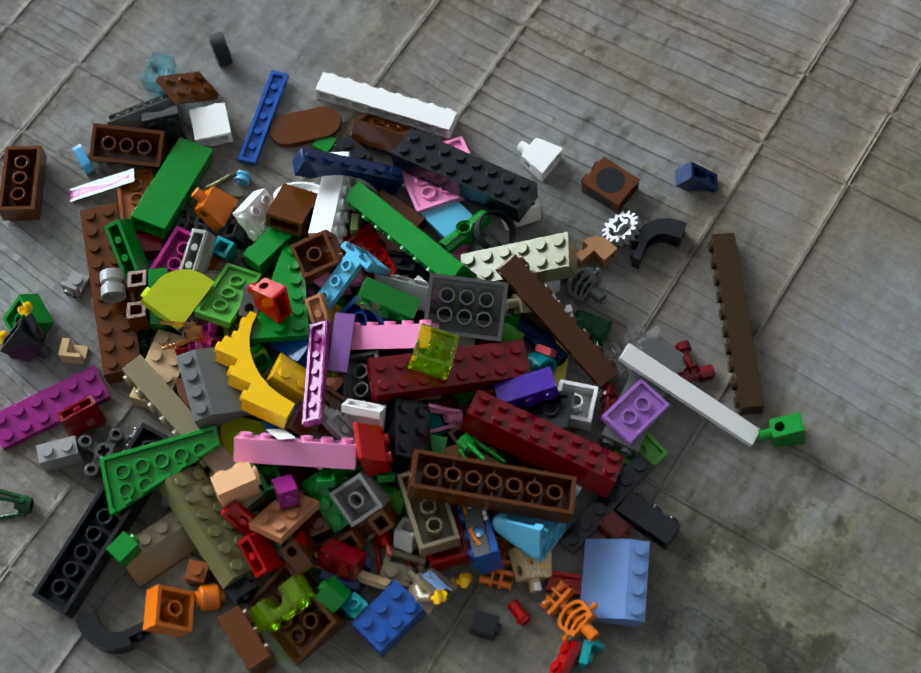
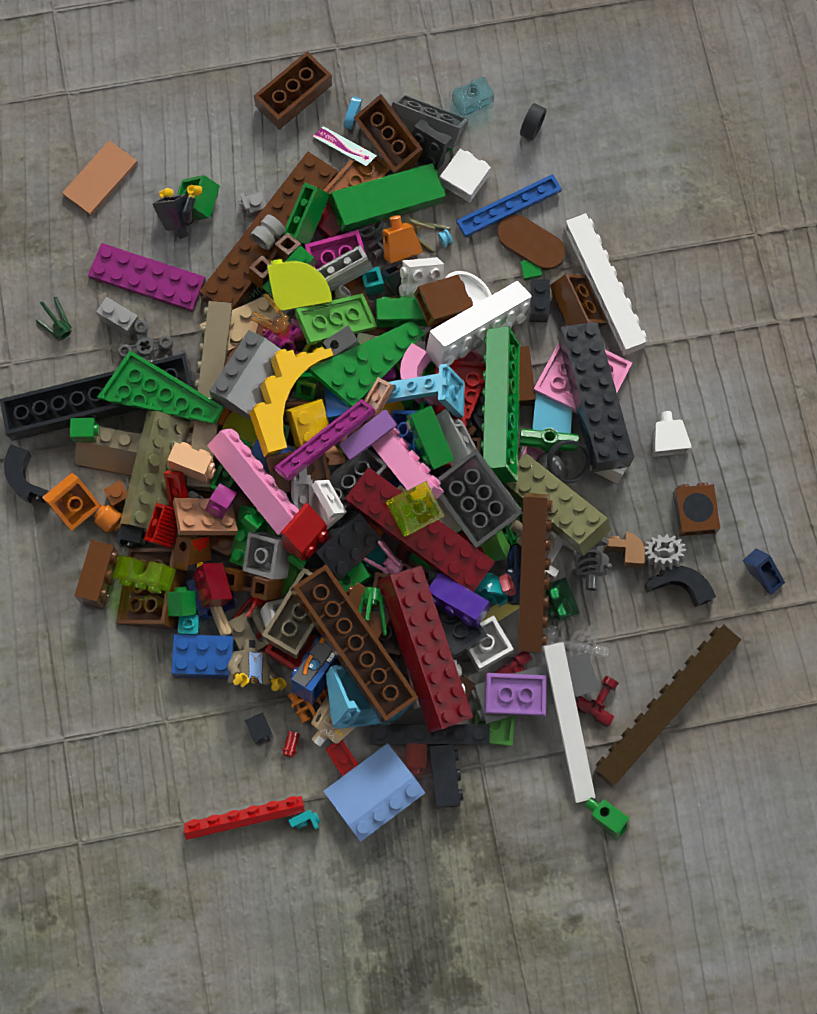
camera: 40 degrees right, 10 degrees up
dark red brick [57,395,106,437] -> none
tan panel [58,338,89,365] -> none
reddish brown plate [156,71,219,105] -> none
red torso [248,278,292,324] -> none
white sticker [266,428,295,440] -> none
reddish brown slope [290,229,345,284] -> none
dark blue arch [292,147,404,195] -> none
yellowish green tile [350,213,361,237] -> none
orange torso [539,579,600,642] -> none

